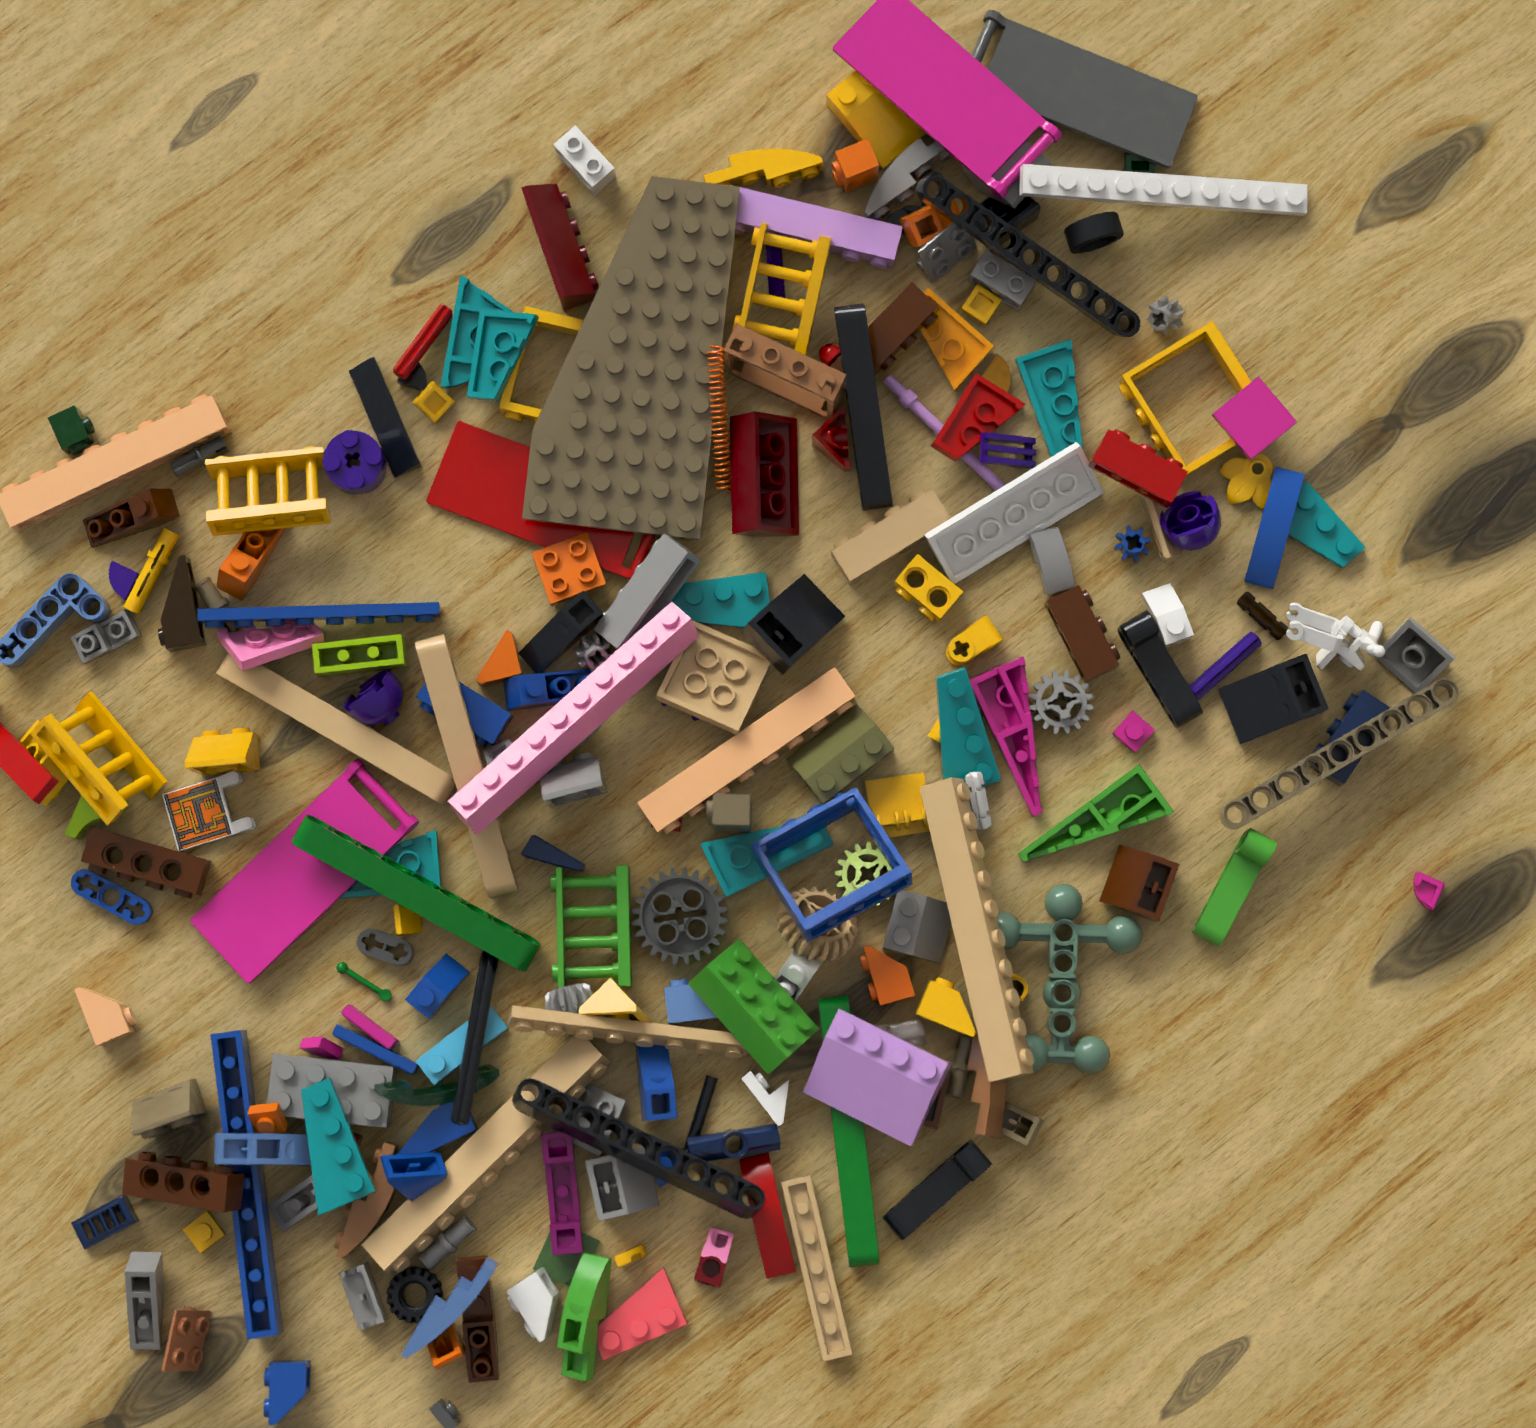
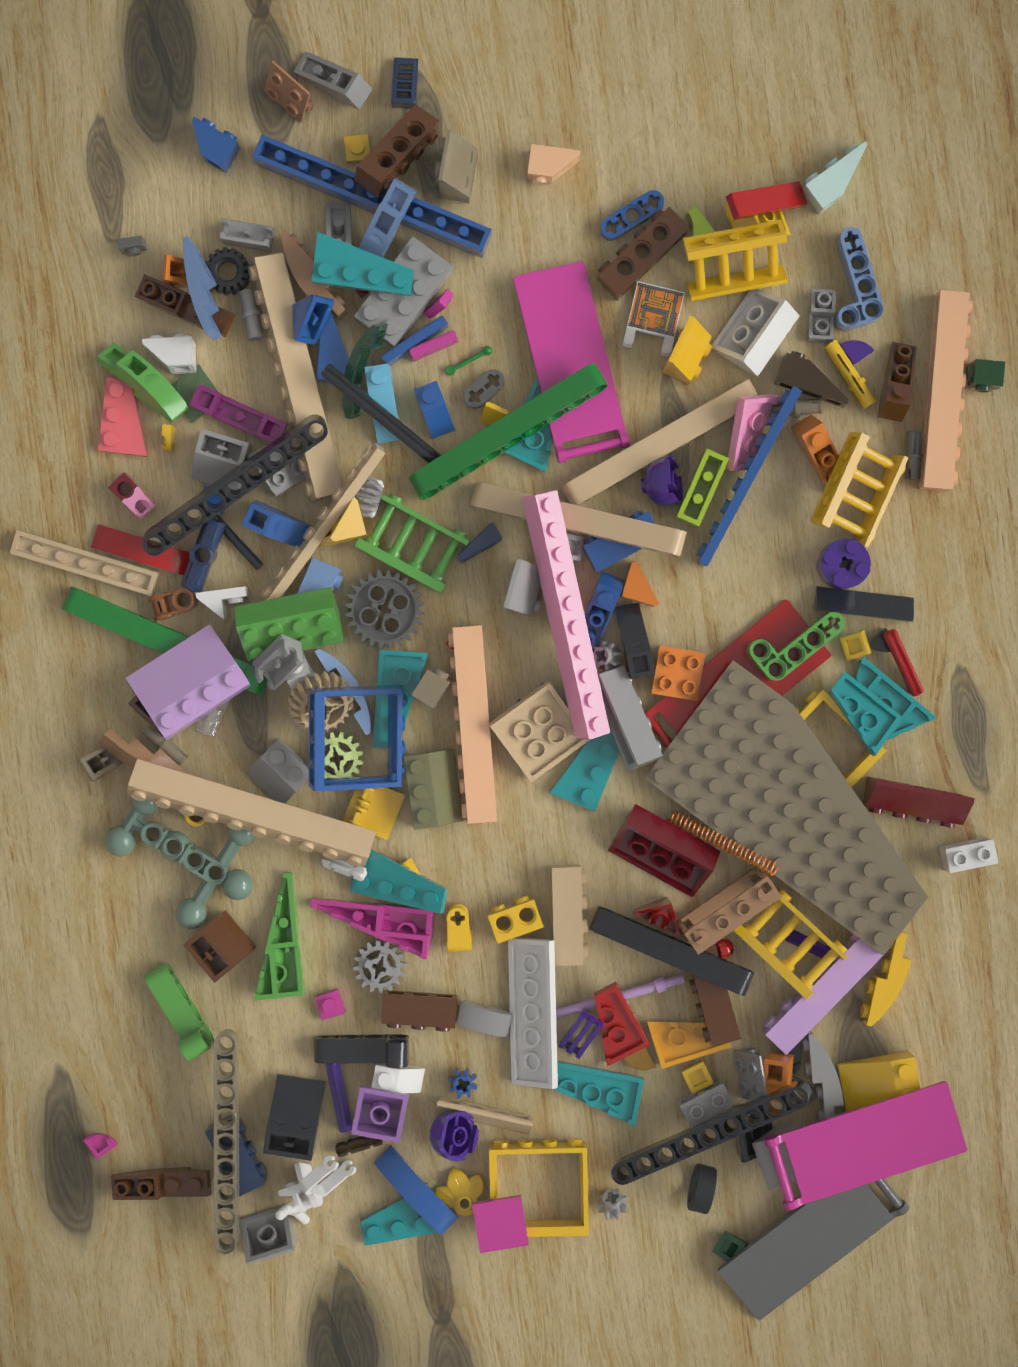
camera: 115 degrees right, 5 degrees up
orange plate [248,1102,288,1134] -> none
black slope [742,574,845,675] -> none
orange brick [831,138,879,194] -> none
orange slope [859,946,915,1006] -> none
black beam [882,1140,992,1241] -> none
yellow slope [915,977,976,1038] -> none
white plate [1020,164,1307,216] -> none
red brick [1088,429,1188,508] -> none
none -> reddish brown slope [111,1167,212,1200]
none -> dark orange piece [148,589,198,622]
none -> light grey hinge [252,634,304,691]
none -> light blue slope [314,649,372,735]
none -> medium lavender slope [351,1086,409,1143]
none -> white slope [712,289,800,376]
none -> bright green beam [746,612,845,681]

